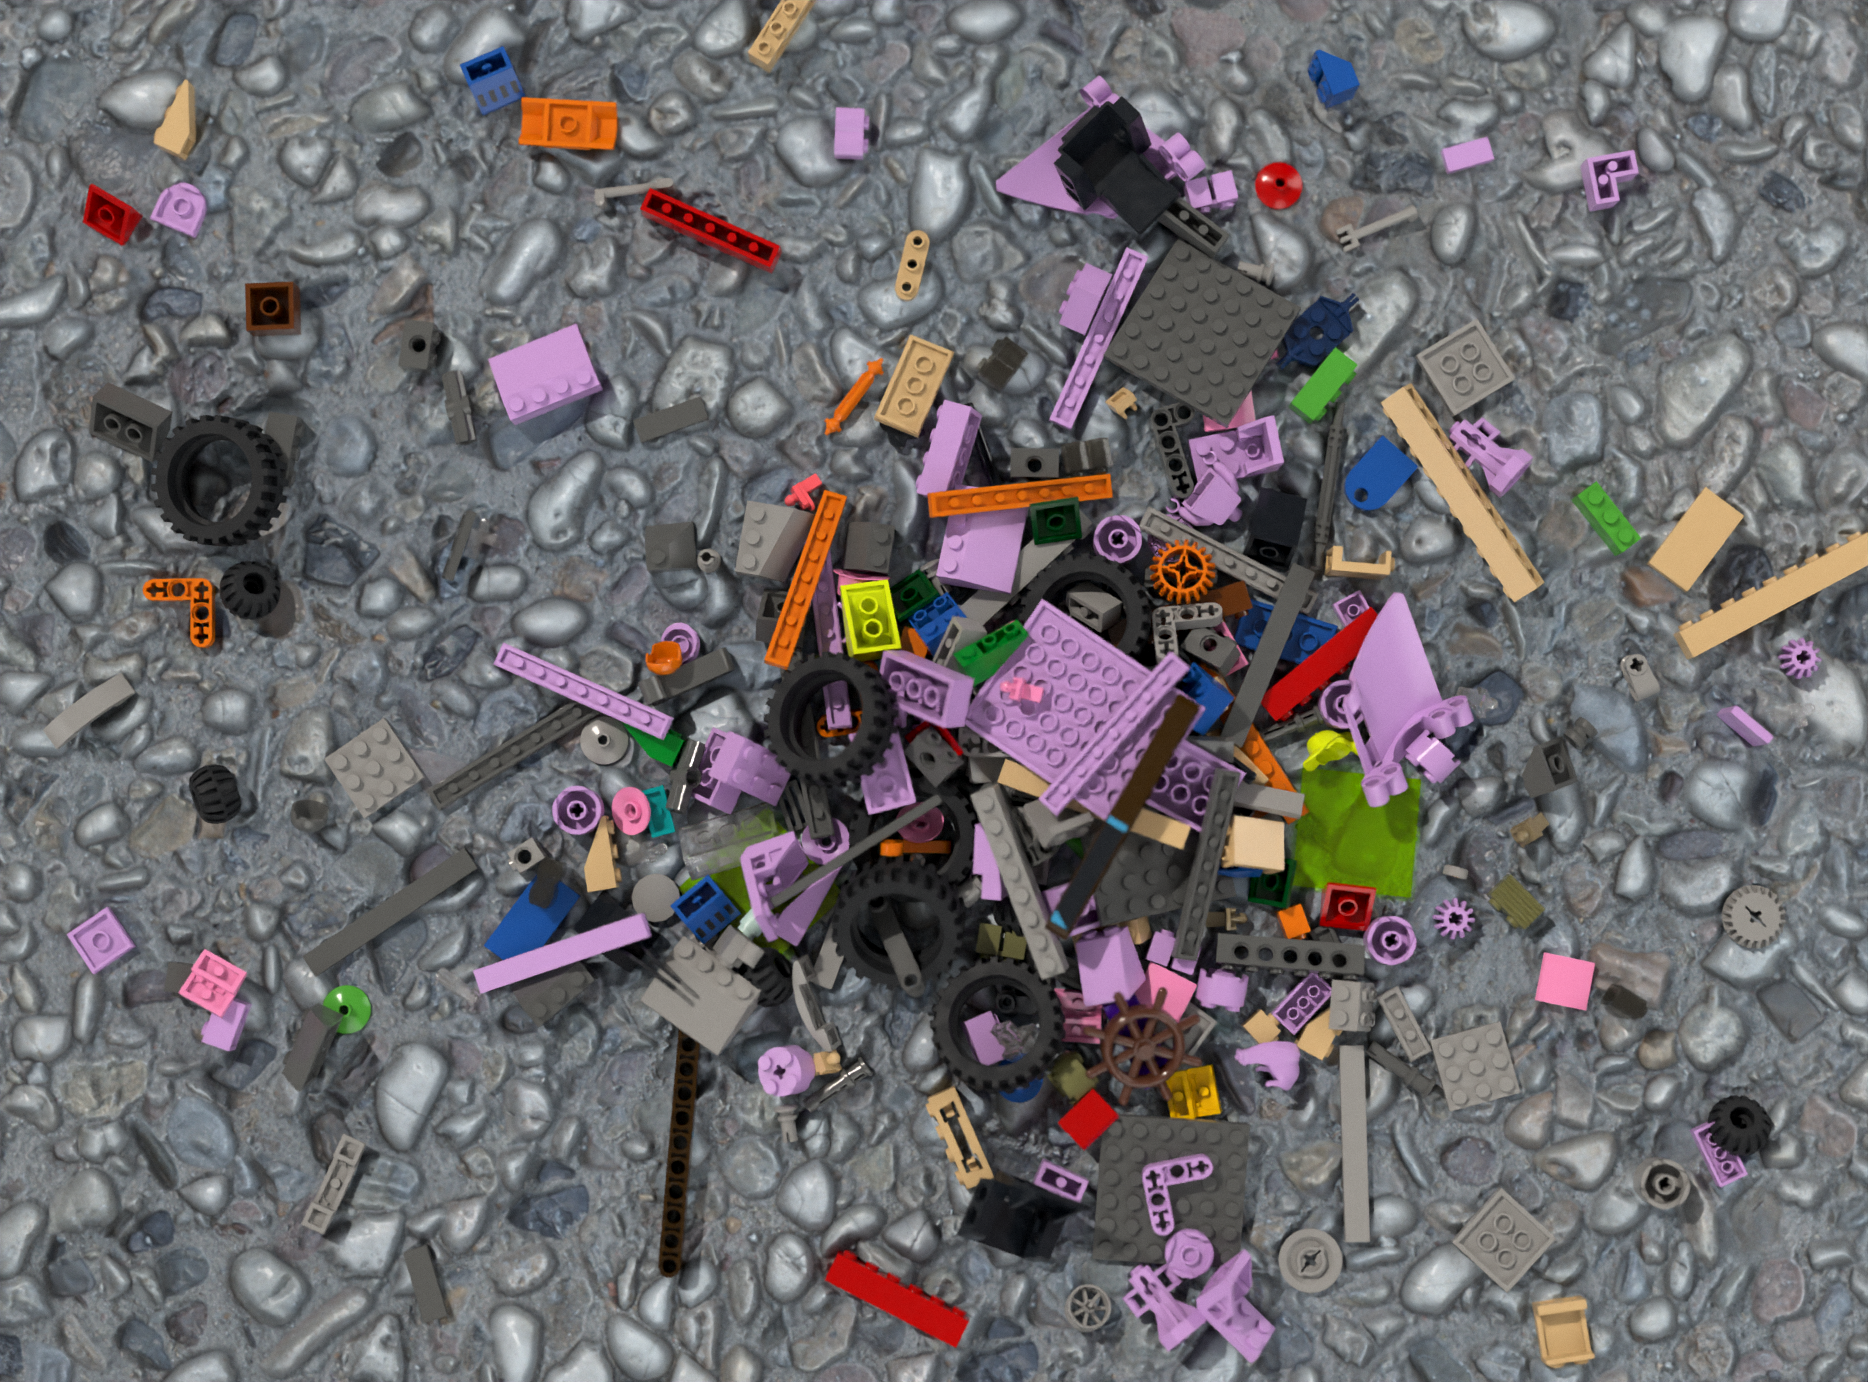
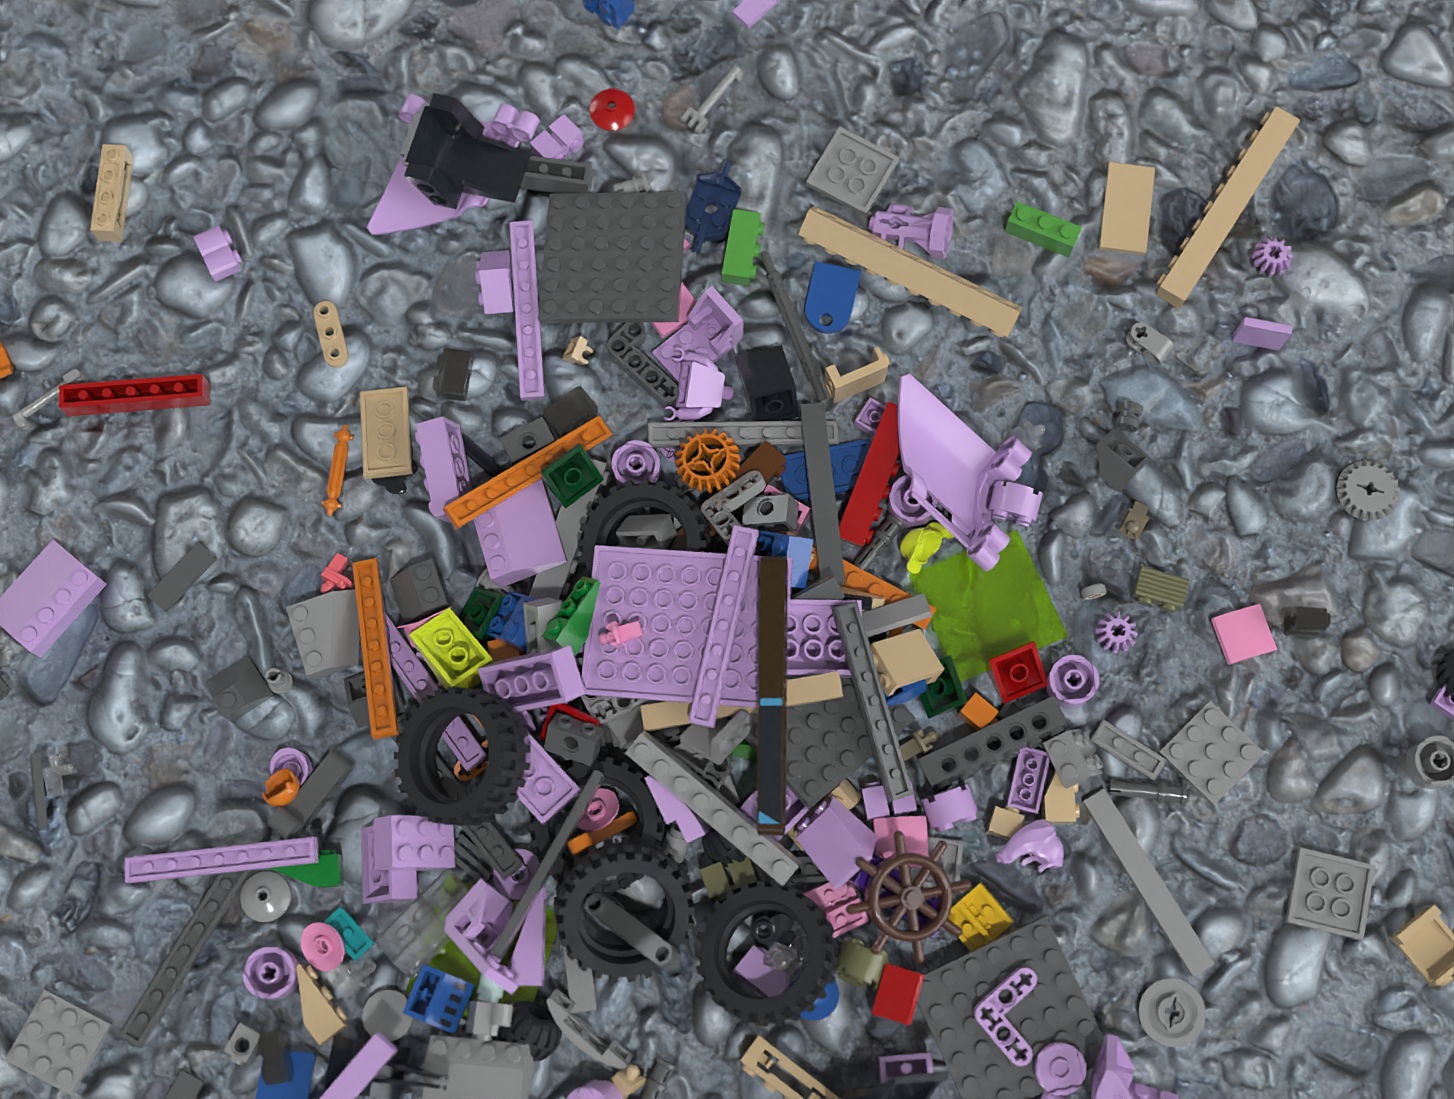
camera: 30 degrees left, 10 degrees down
dark grey piece [665,739,705,815] -> none

